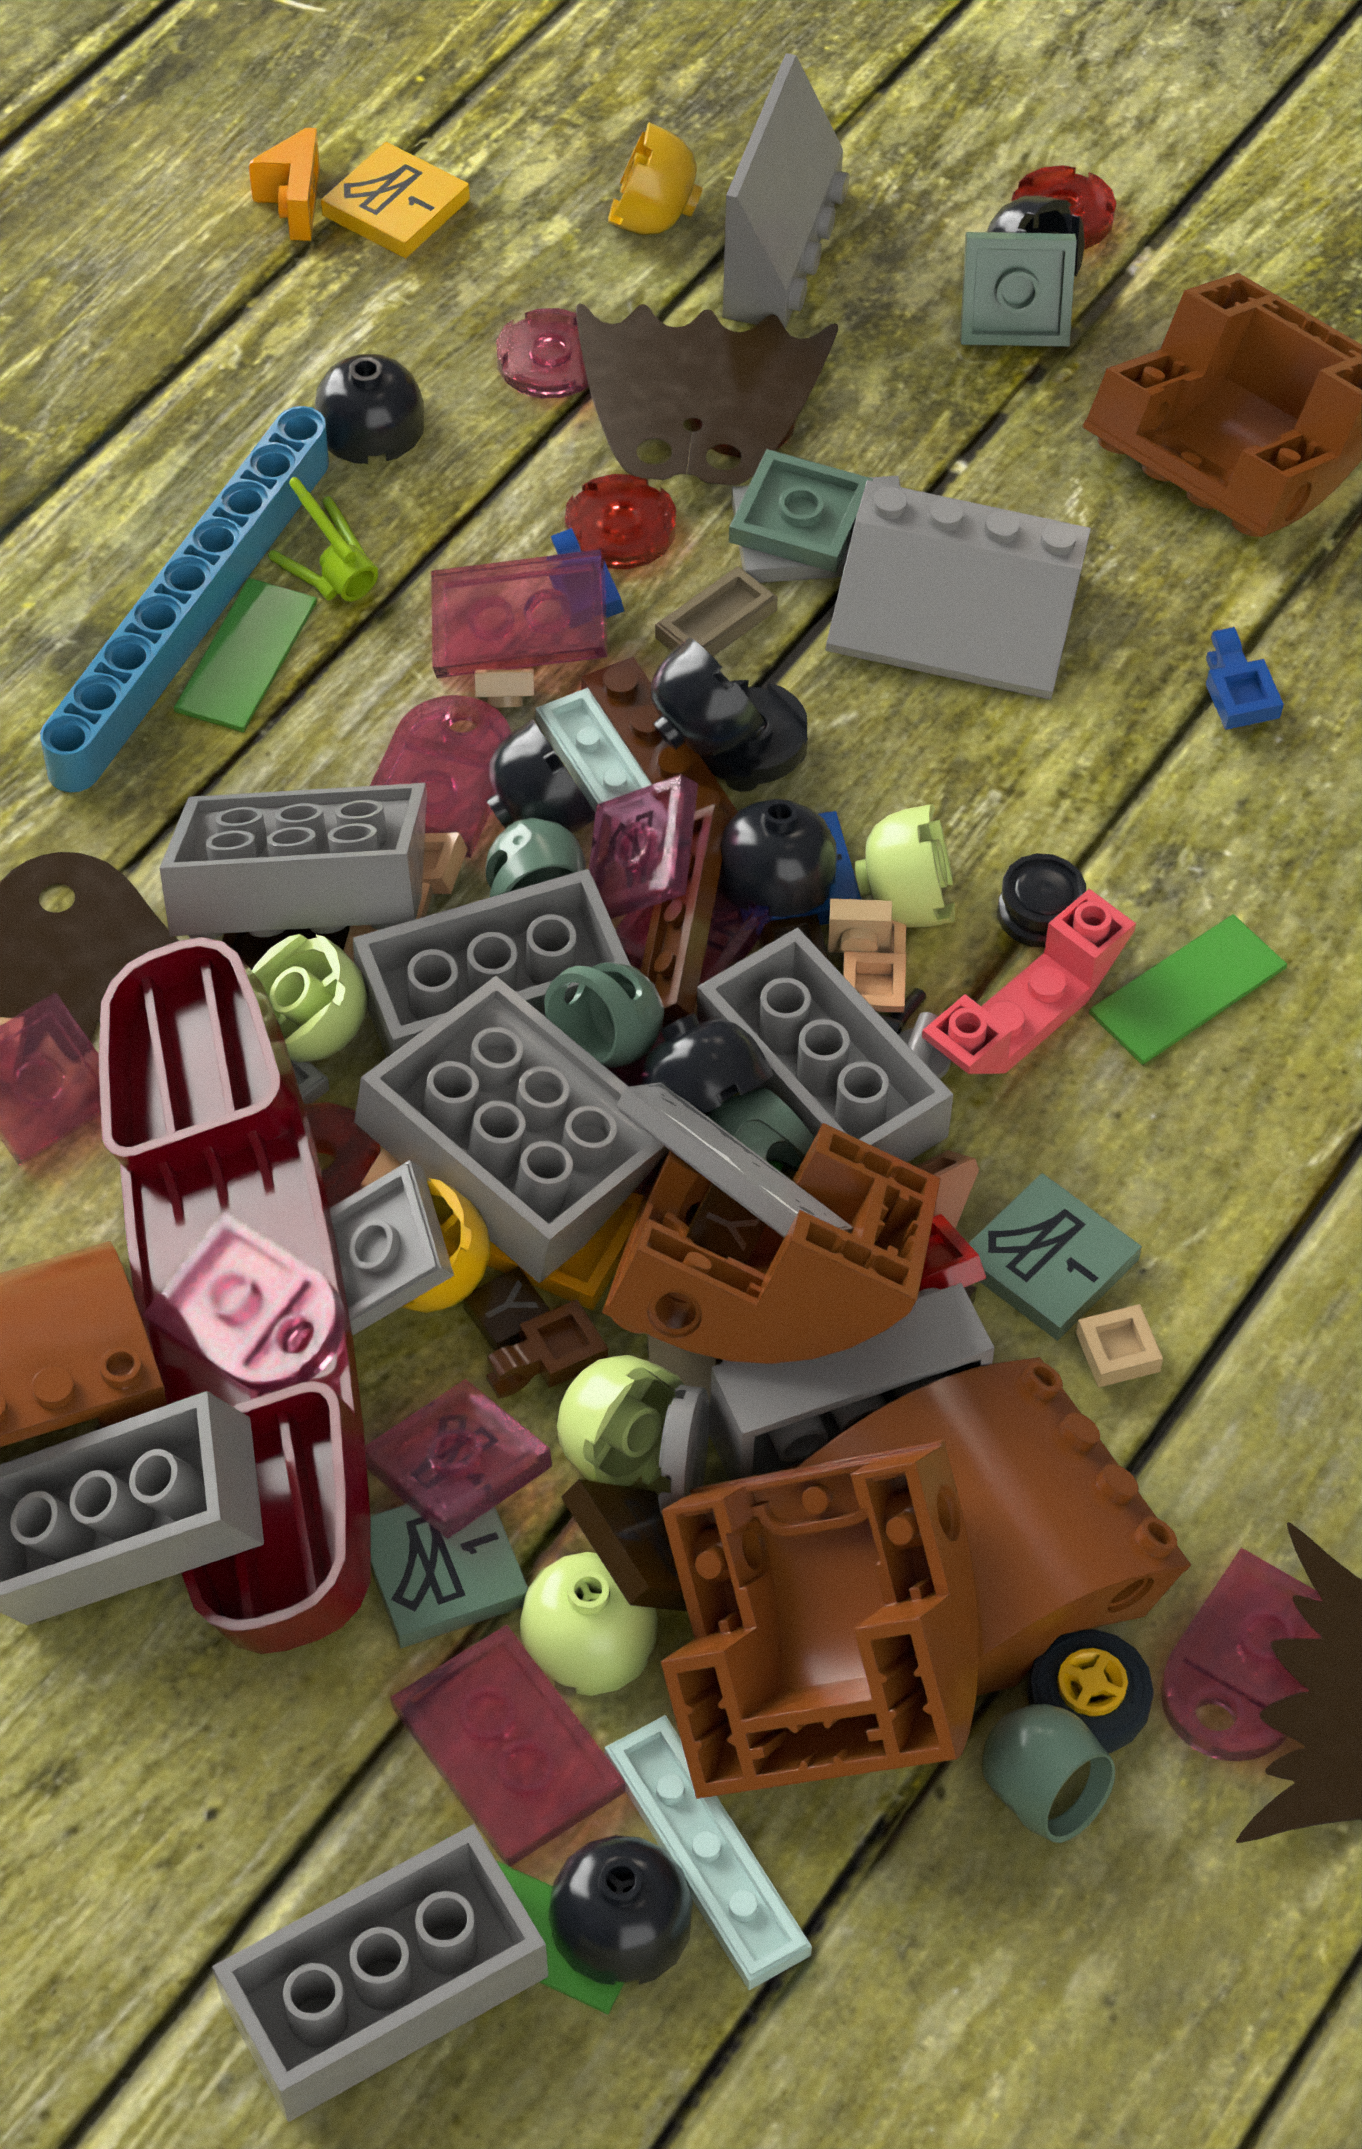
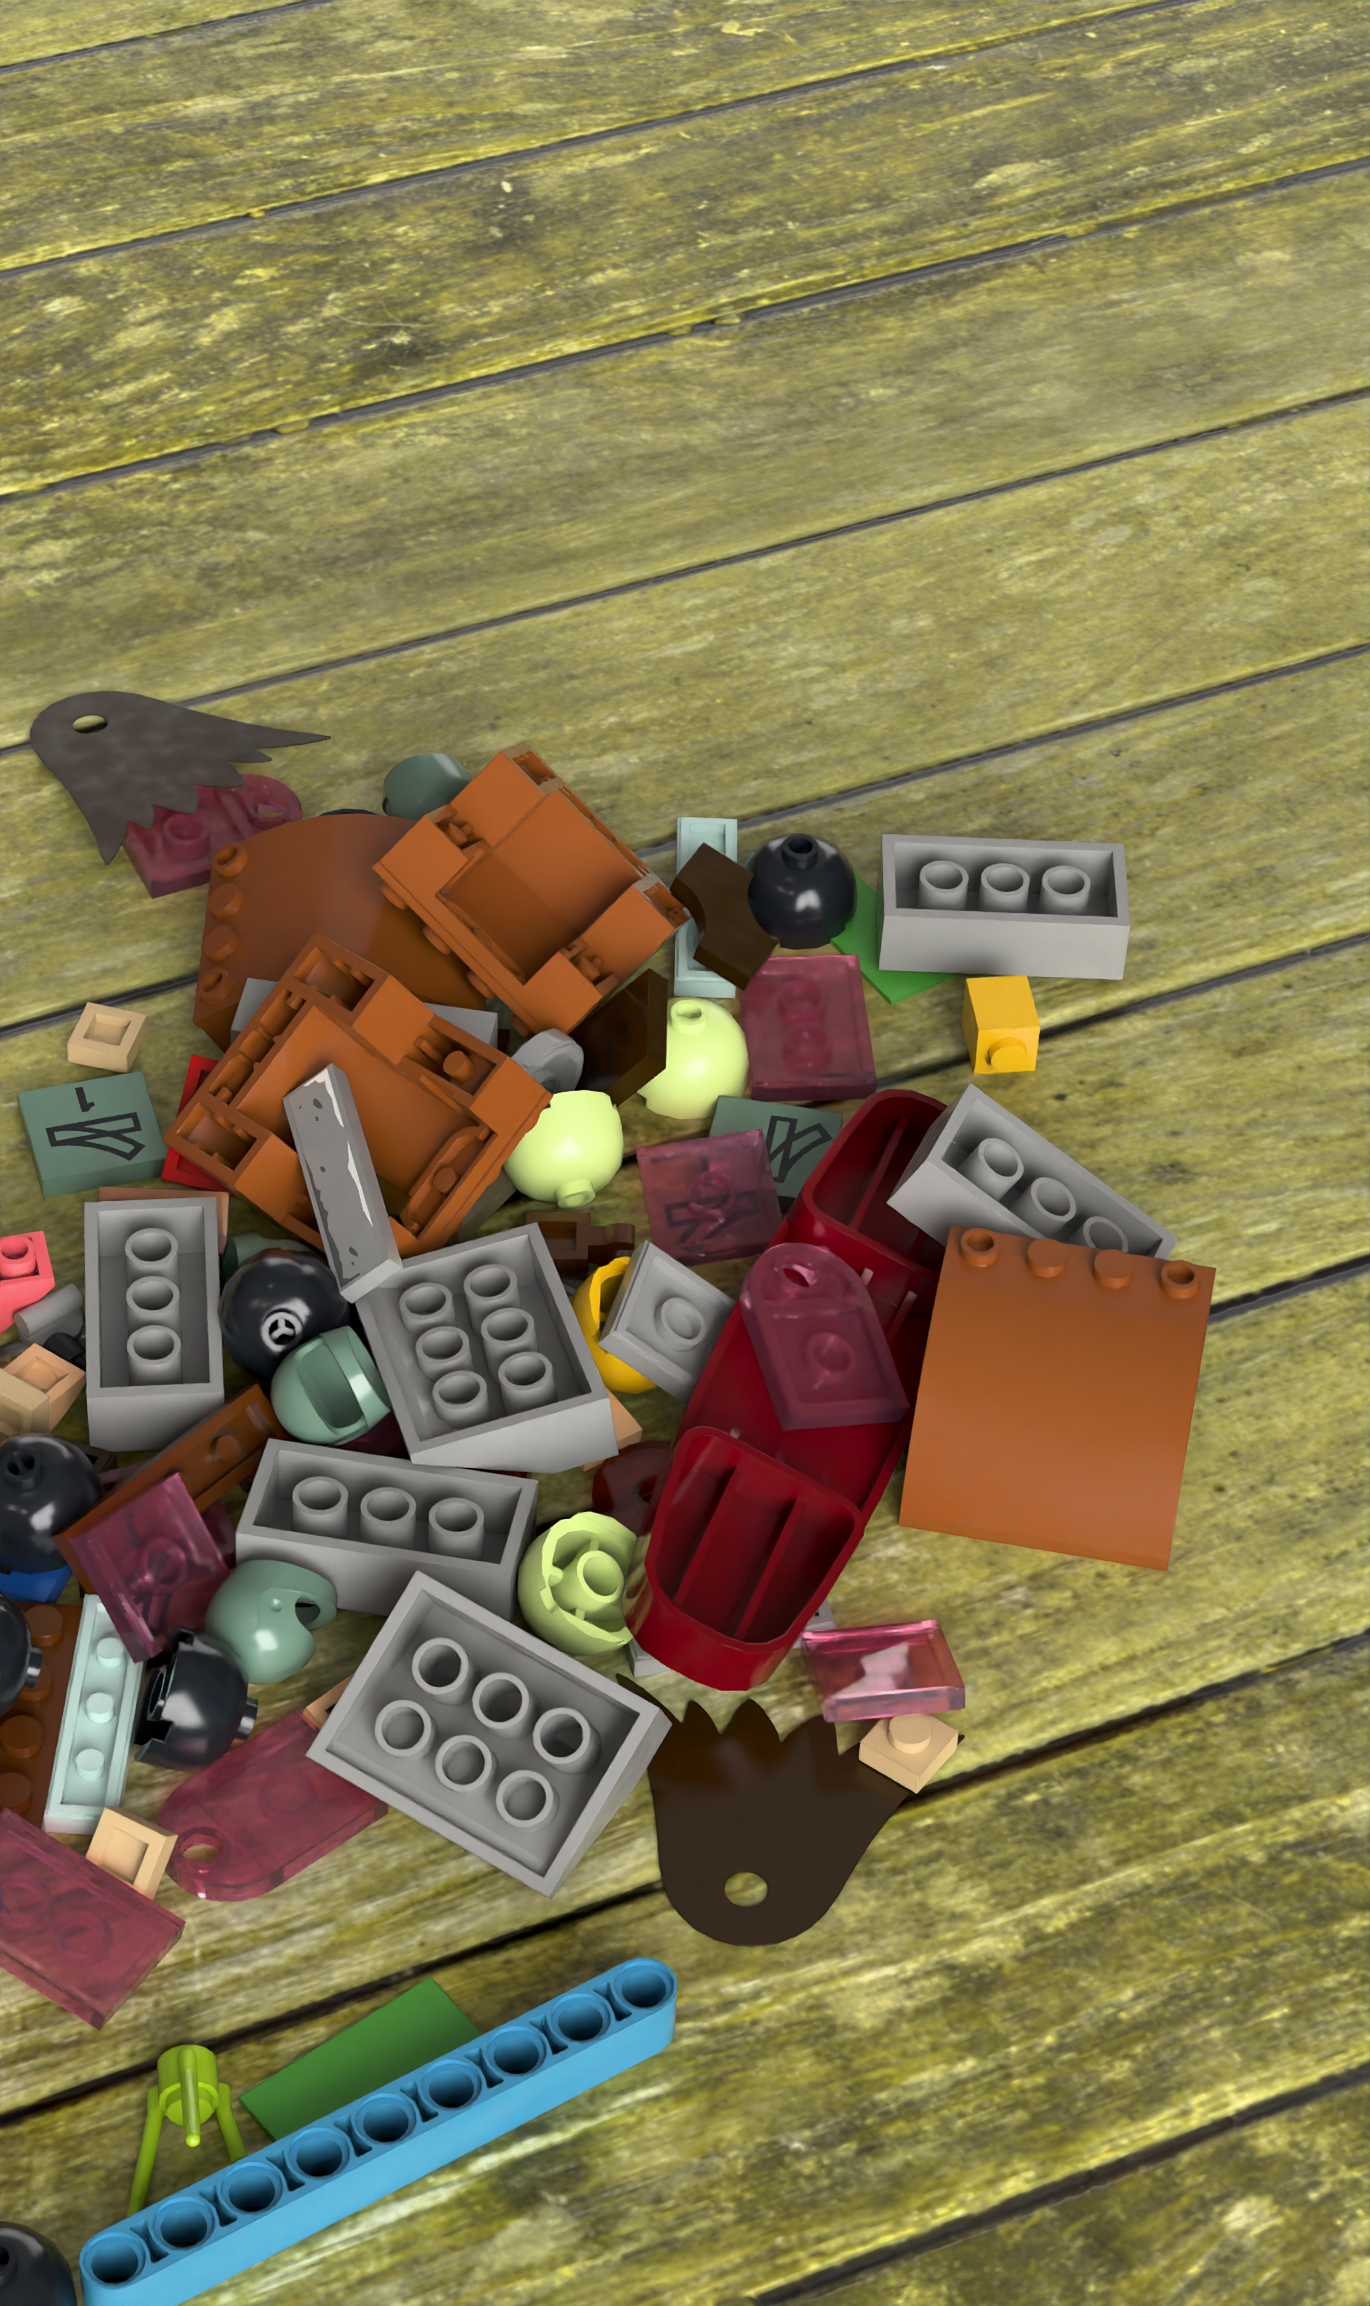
camera: 150 degrees left, 10 degrees down
none -> dark brown tile [669,842,778,991]
none -> yellow brick [961,975,1040,1075]

